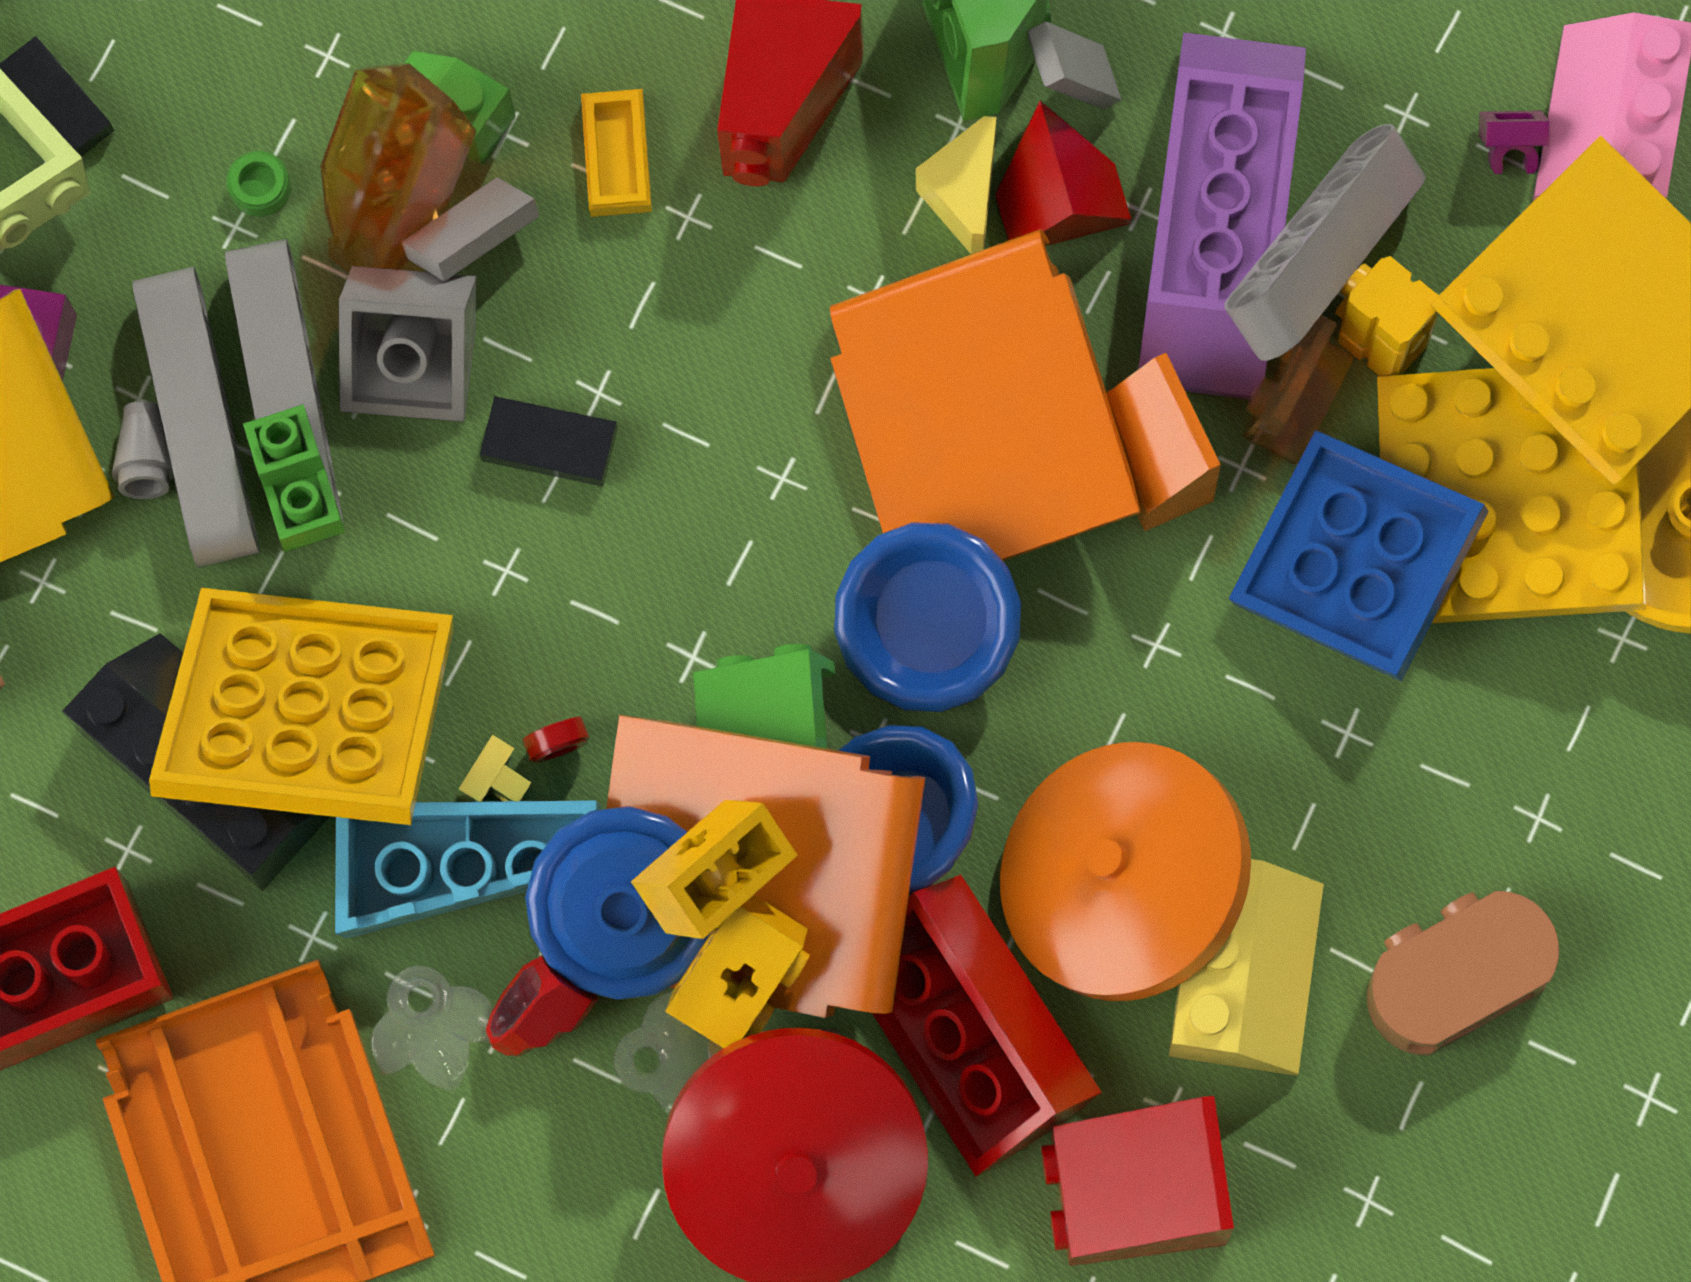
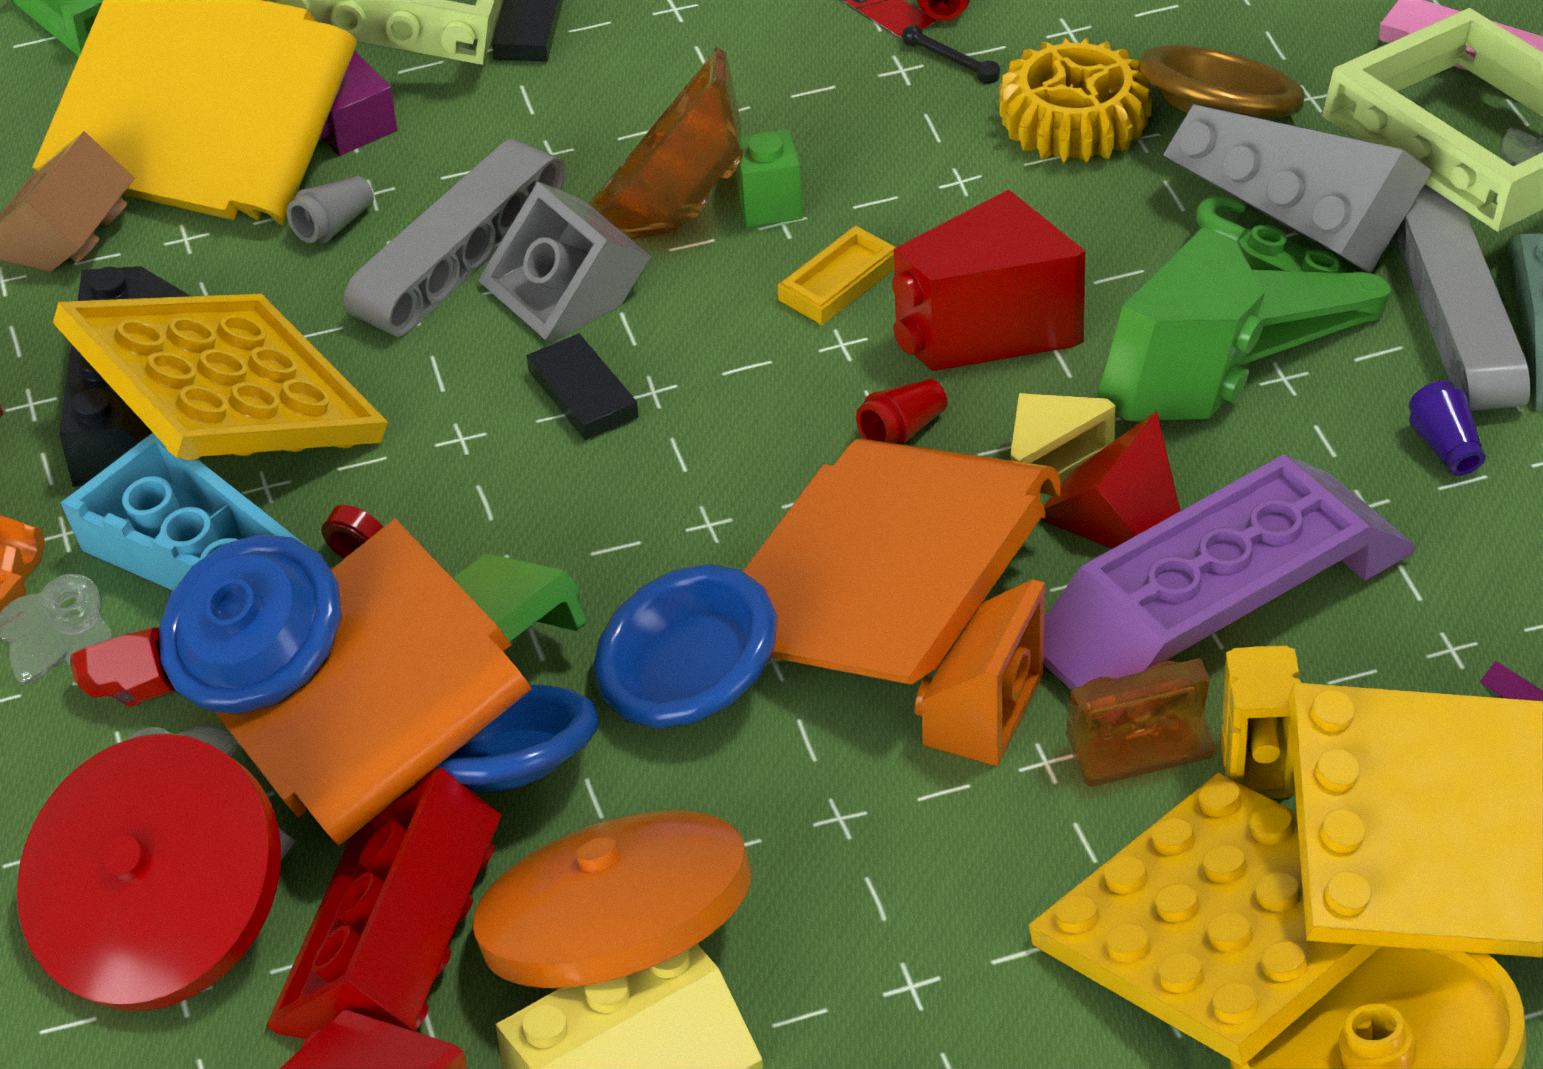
camera: 45 degrees right, 30 degrees down
light grey beam [132,266,260,568] -> none
bright green tile [227,151,291,217] -> none
bright green slope [243,404,346,552] -> none
light grey tile [402,177,540,281] -> none
light yellow tile [455,735,531,802] -> none
yellow brick [631,799,798,939] -> none
yellow brick [665,895,810,1048] -> none
light grey tile [1028,22,1122,109] -> none
light grey beam [1224,124,1426,361] -> none
blue plate [1229,430,1489,682] -> none
none -> red cone [856,379,947,445]

